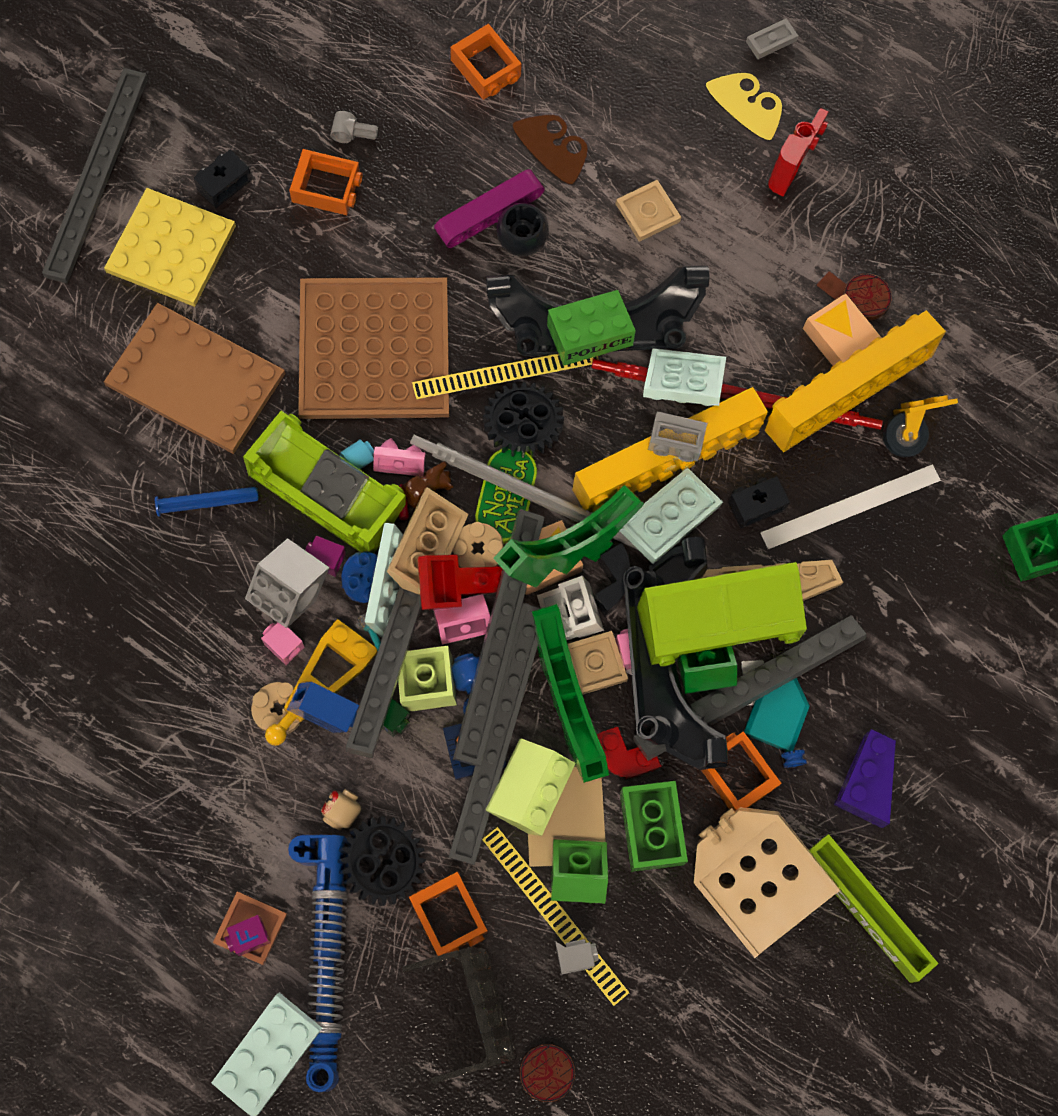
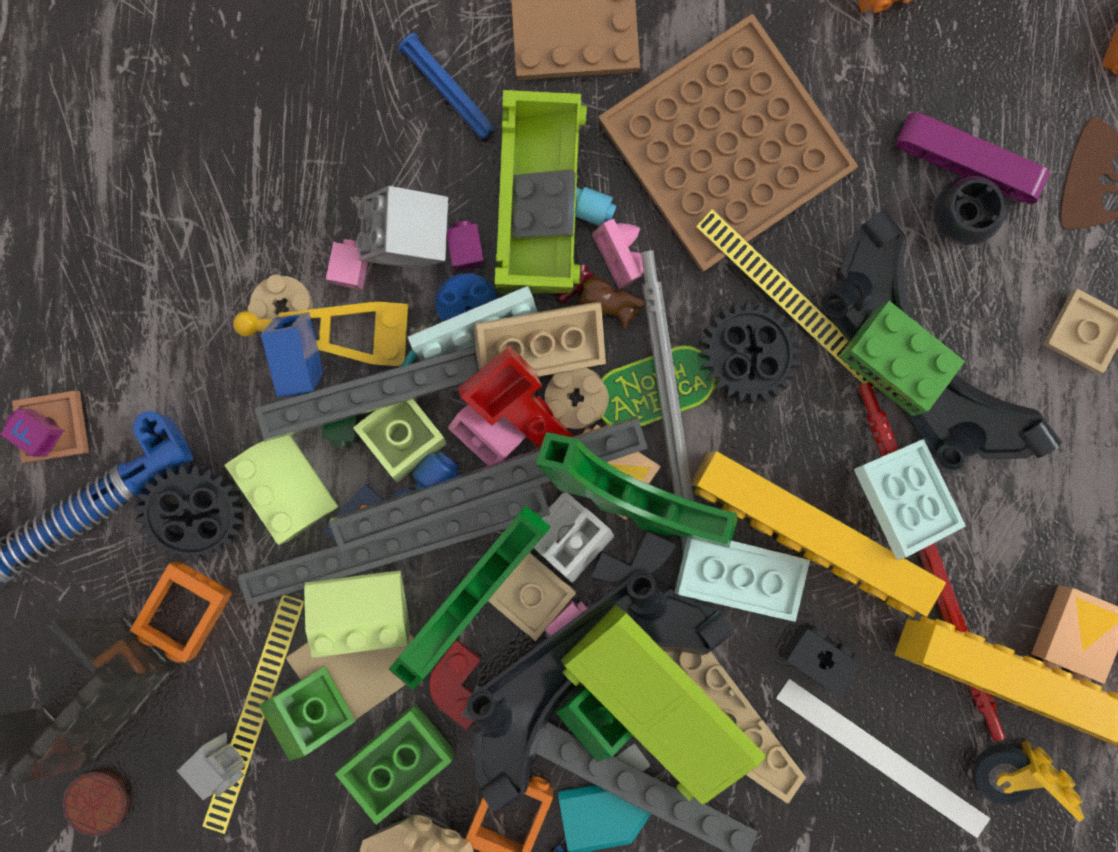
camera: 60 degrees right, 15 degrees up
tan head [321,789,361,831] -> none
light grey window [648,411,708,462] -> none
none -> yellowish green slope [225,435,339,545]

